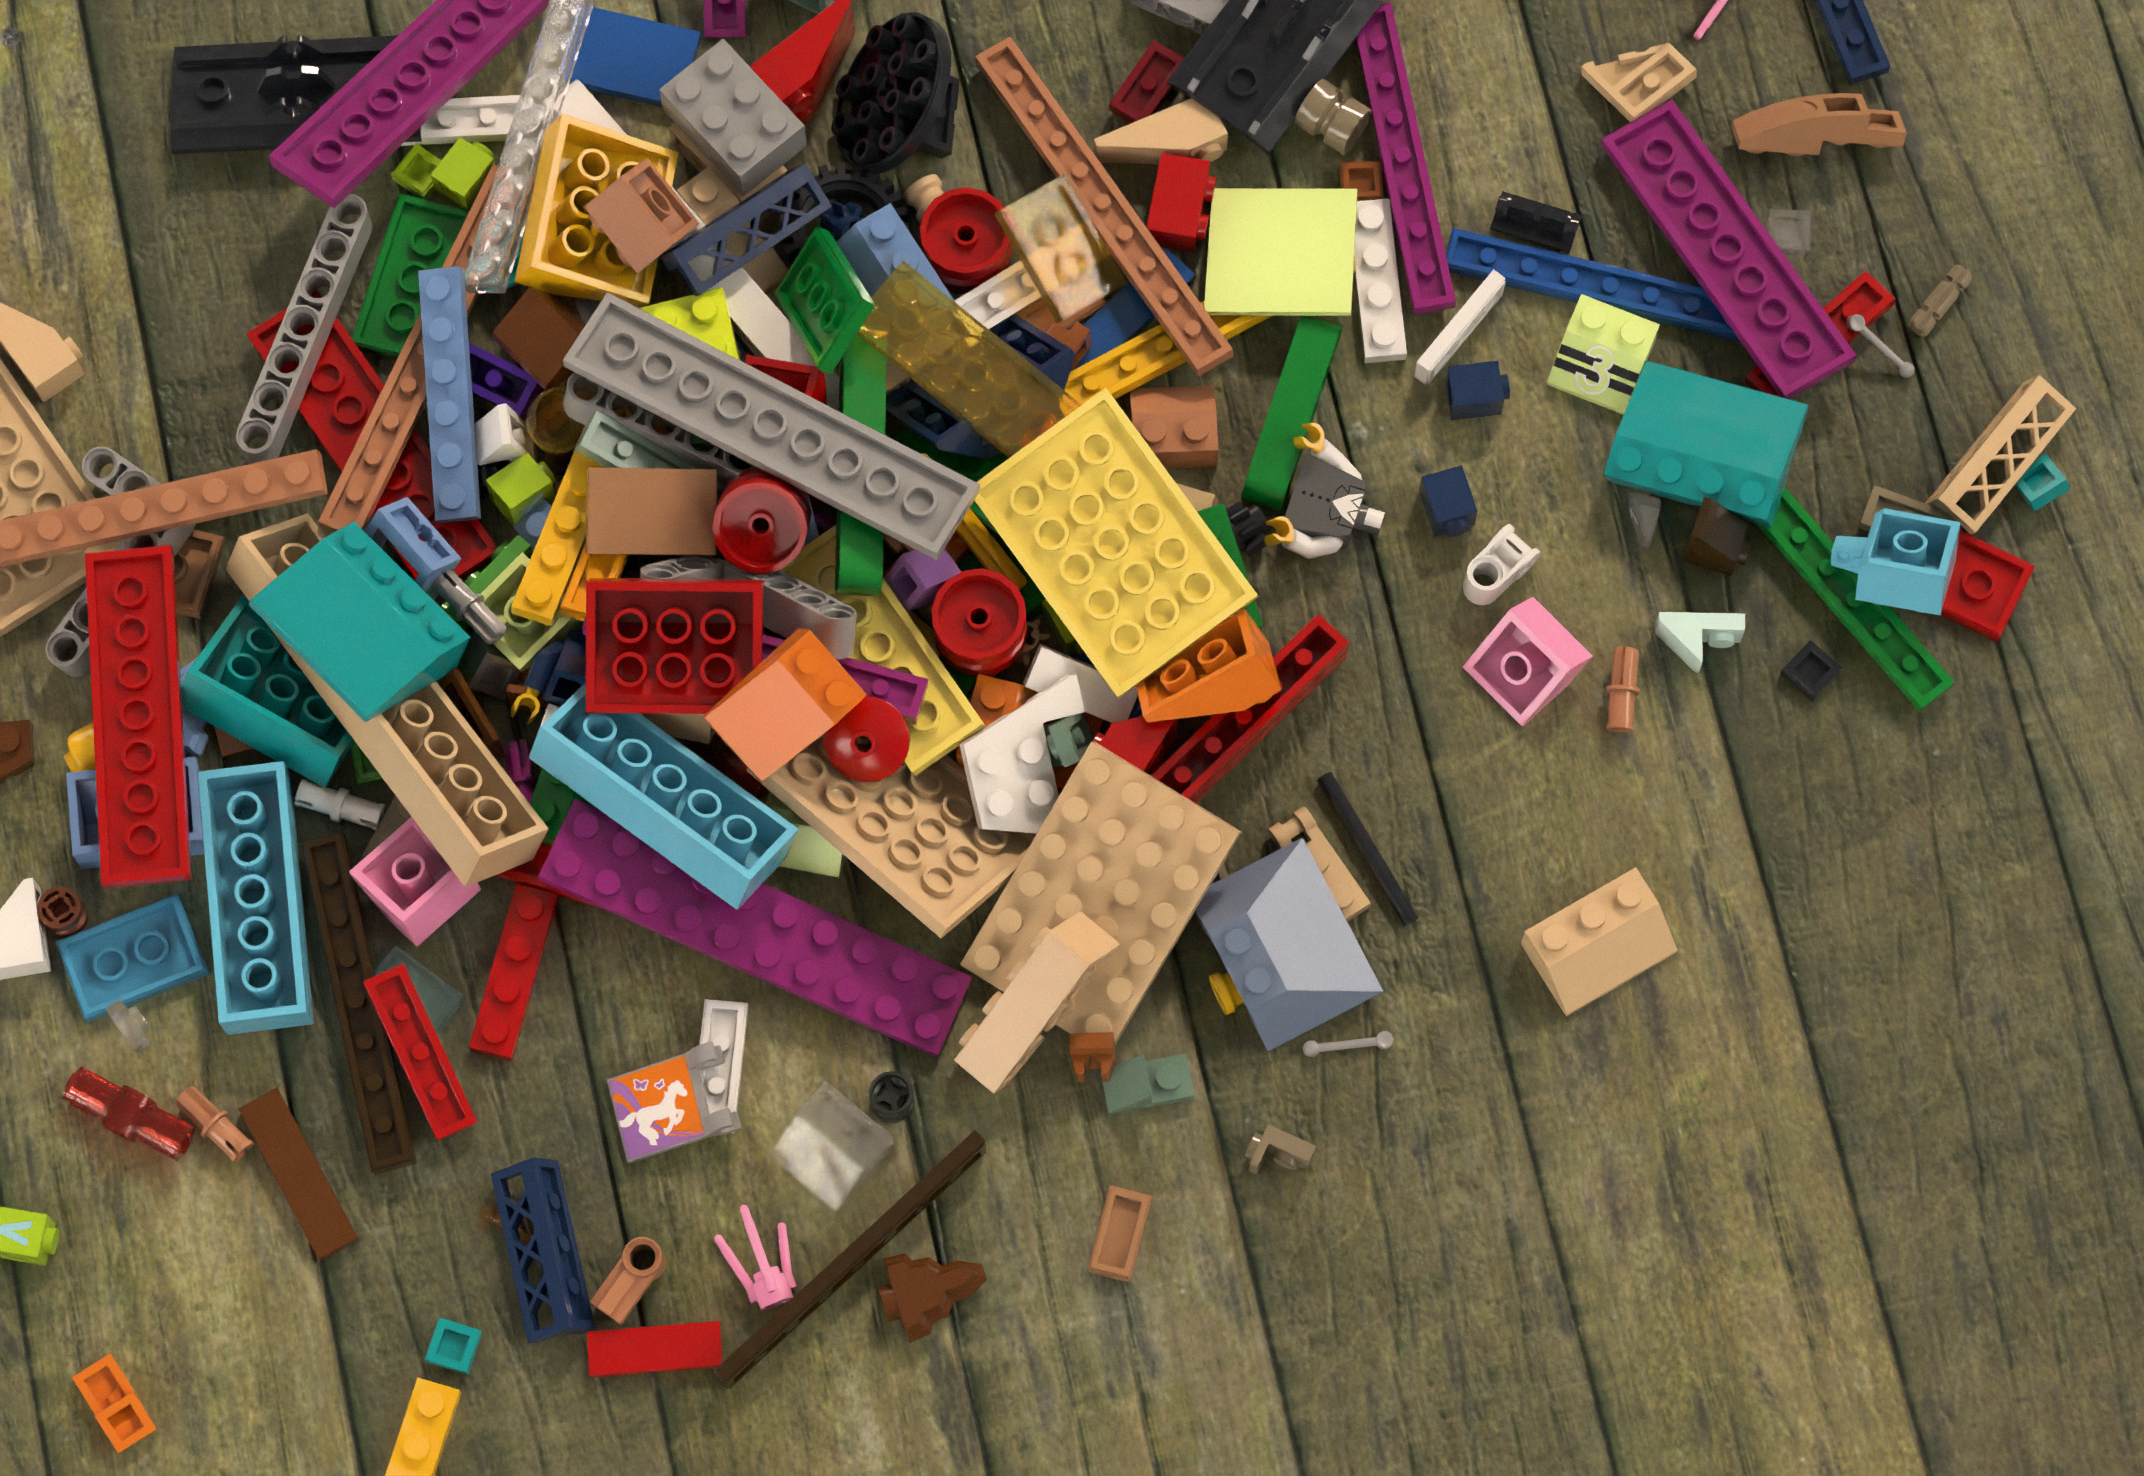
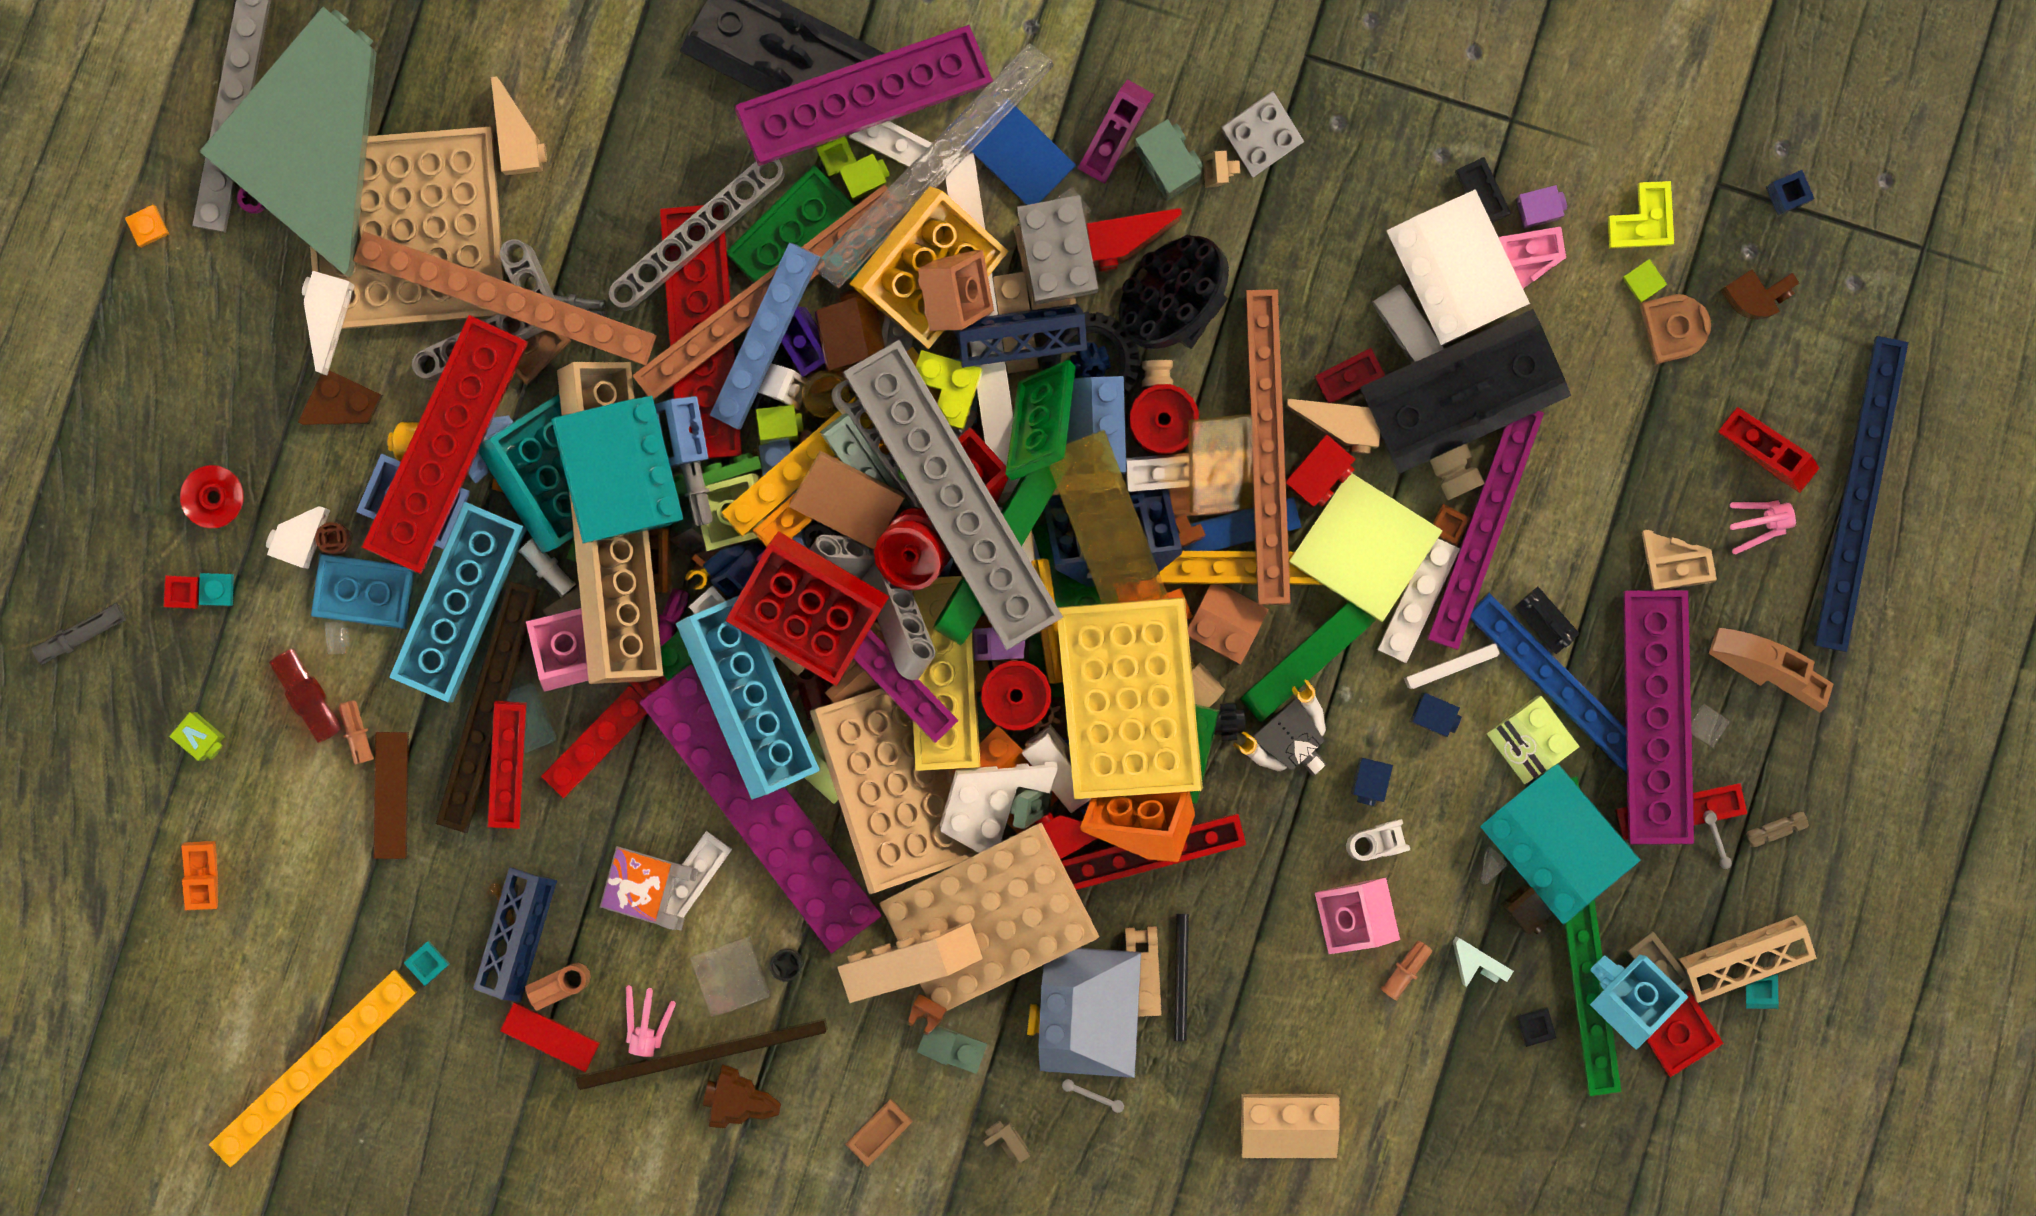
camera: 30 degrees right, 15 degrees up
orange slope [703,628,867,782] -> none
red dish [824,696,910,782] -> none

